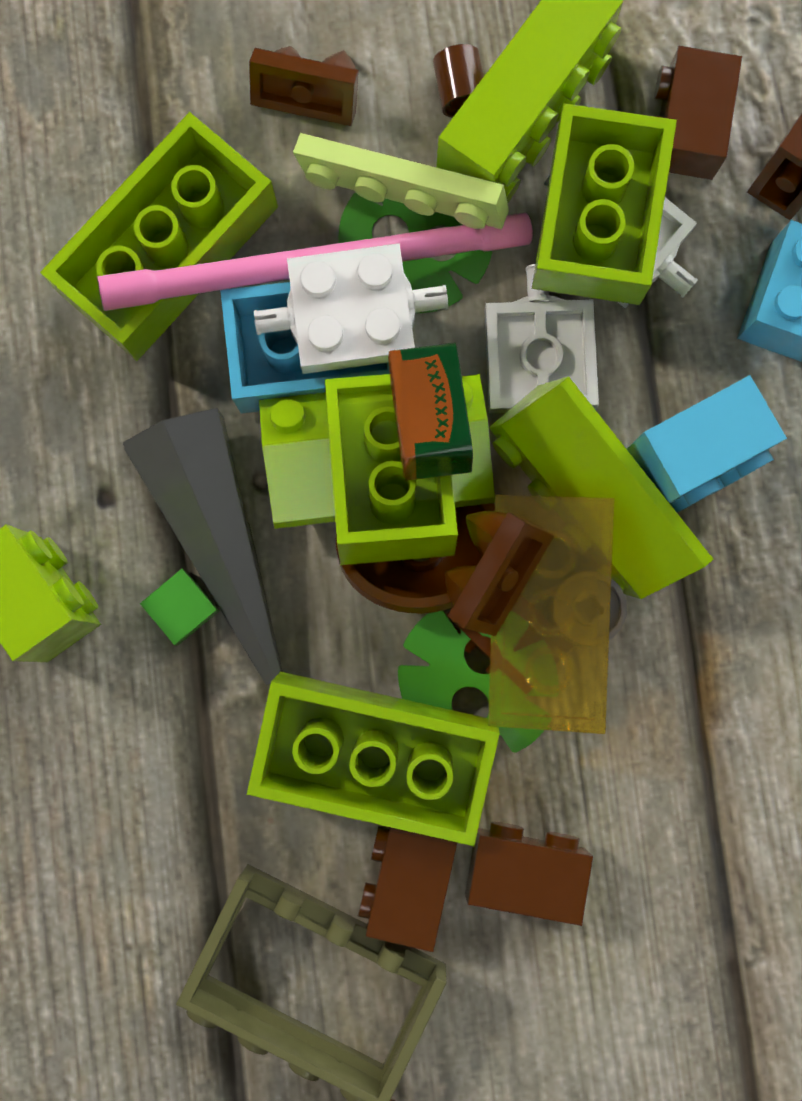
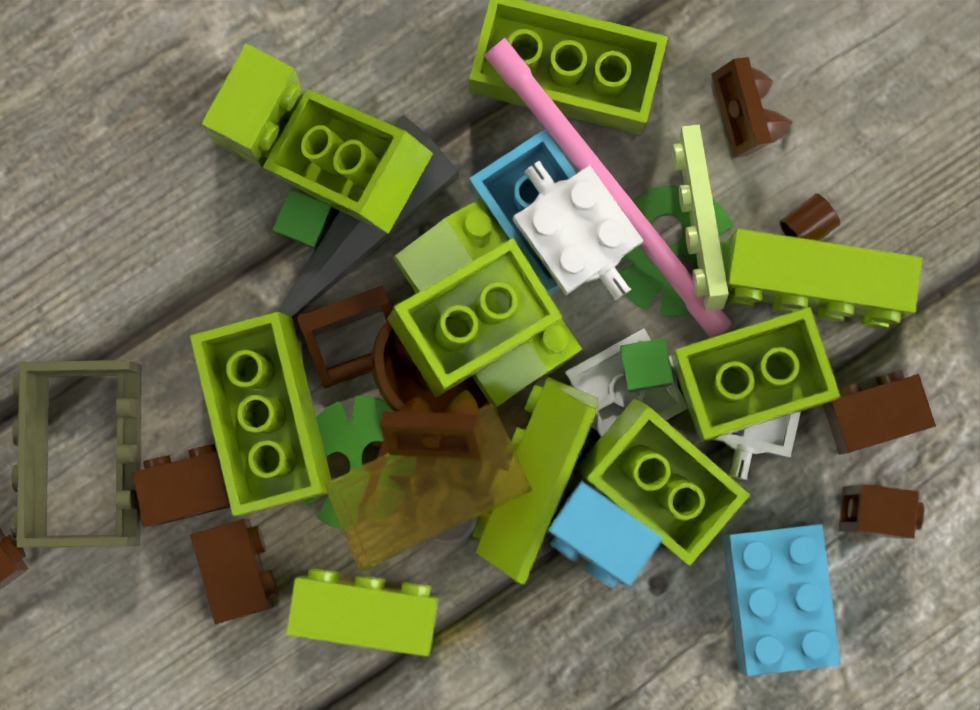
camera: 60 degrees right, 0 degrees up
piece [388,343,473,480] -> none
none -> lime brick [263,88,433,234]
none -> lime brick [286,568,439,657]
none -> reddish brown tile [297,285,392,389]
none -> lime brick [575,398,750,566]
none -> bright green tile [620,338,674,393]

